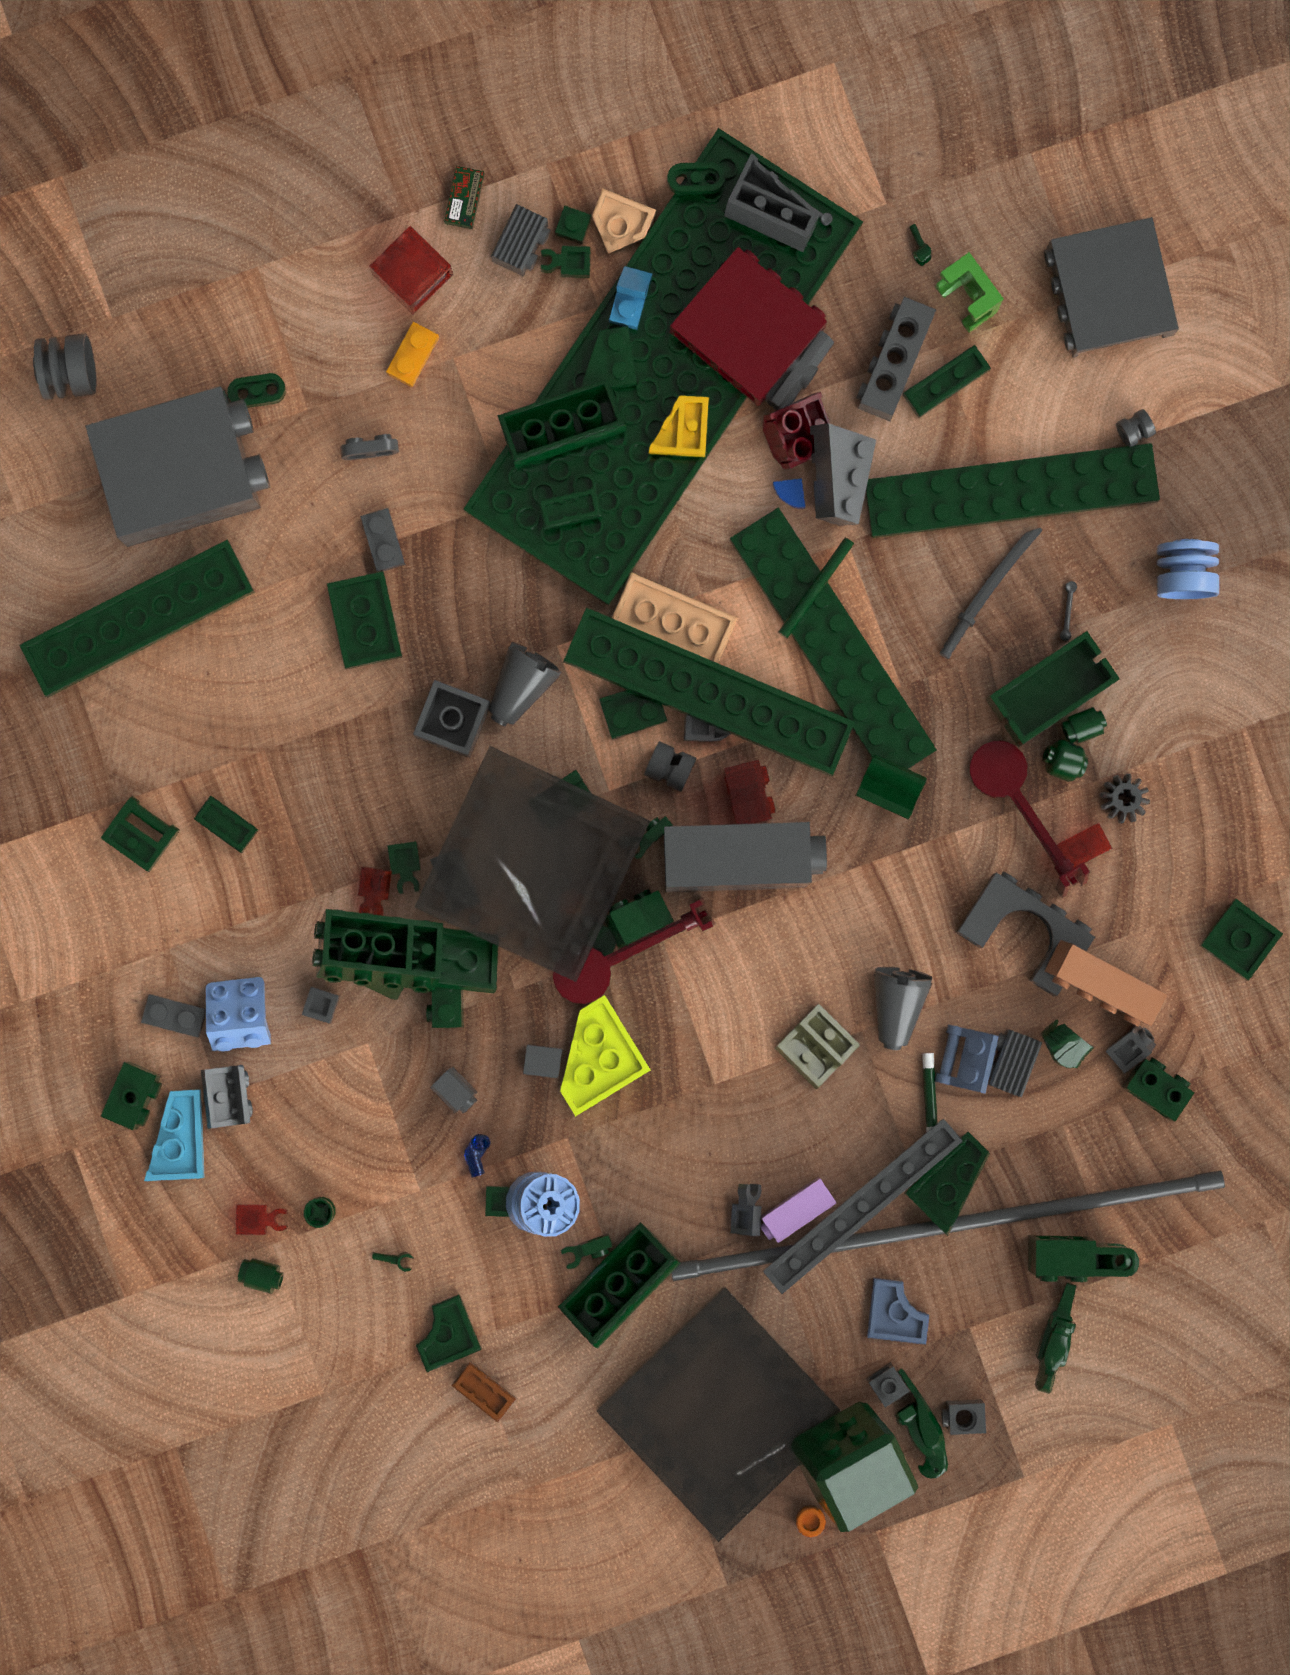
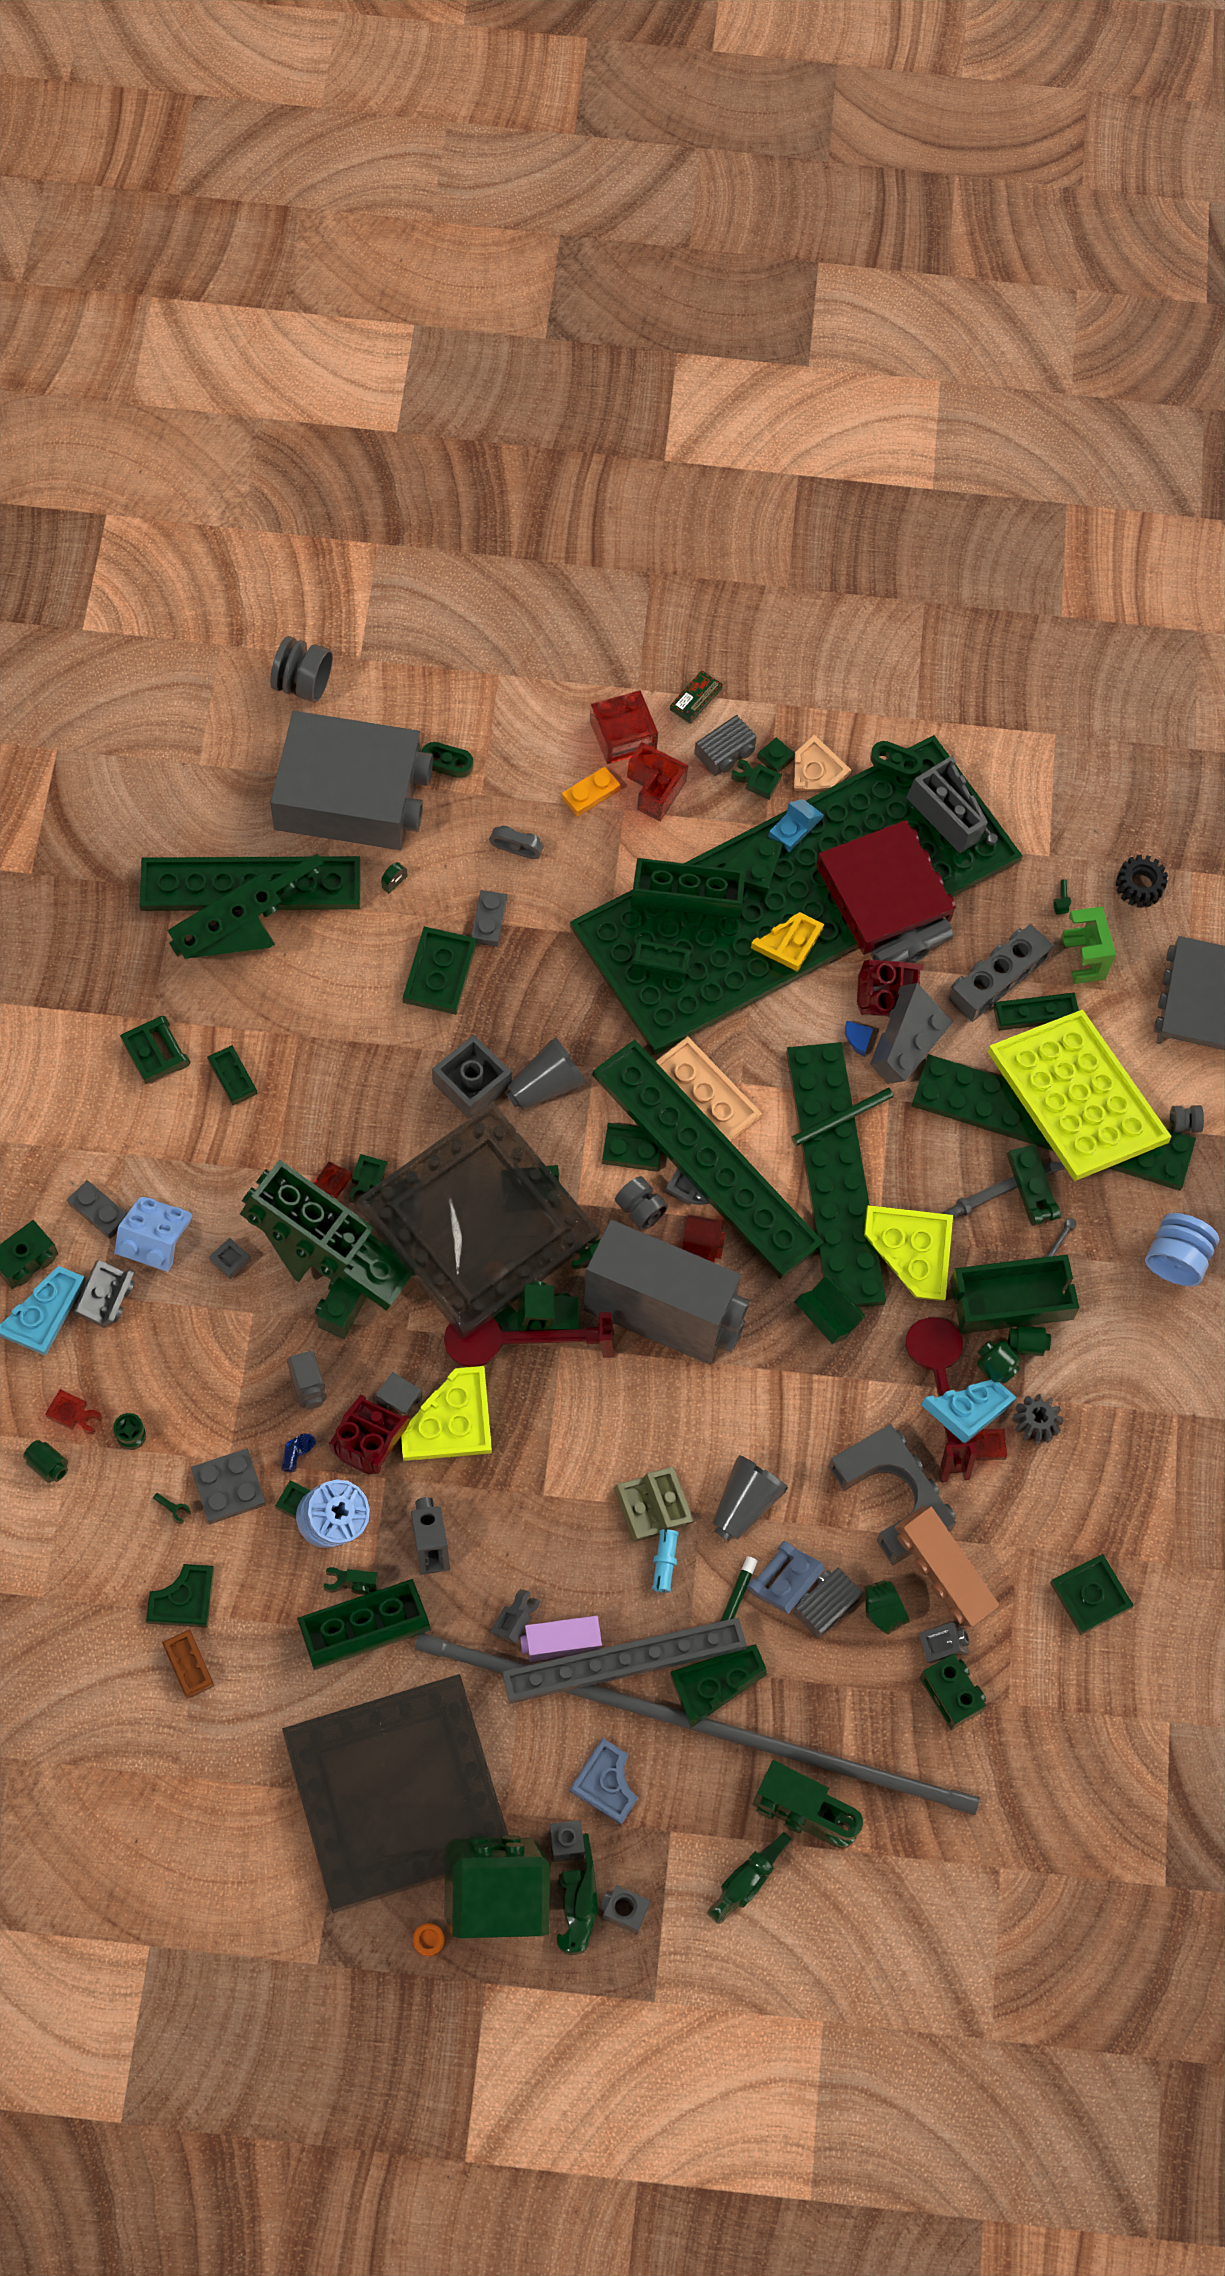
camera: 20 degrees right, 20 degrees down
none -> dark green wedge [167,853,323,959]
none -> dark grey plate [191,1448,266,1525]
none -> dark red slope [329,1394,410,1475]
none -> dark green tile [381,862,408,894]
none -> dark grey torso [411,1497,450,1575]
none -> clear red brick [627,742,688,822]
none -> medium azure pin [652,1529,679,1593]
none -> neon yellow plate [864,1205,953,1301]
none -> medium azure wing [921,1380,1017,1444]
none -> neon yellow plate [987,1009,1172,1181]
none -> dark green plate [1006,1144,1061,1226]
none -> black tyre [1116,855,1168,908]

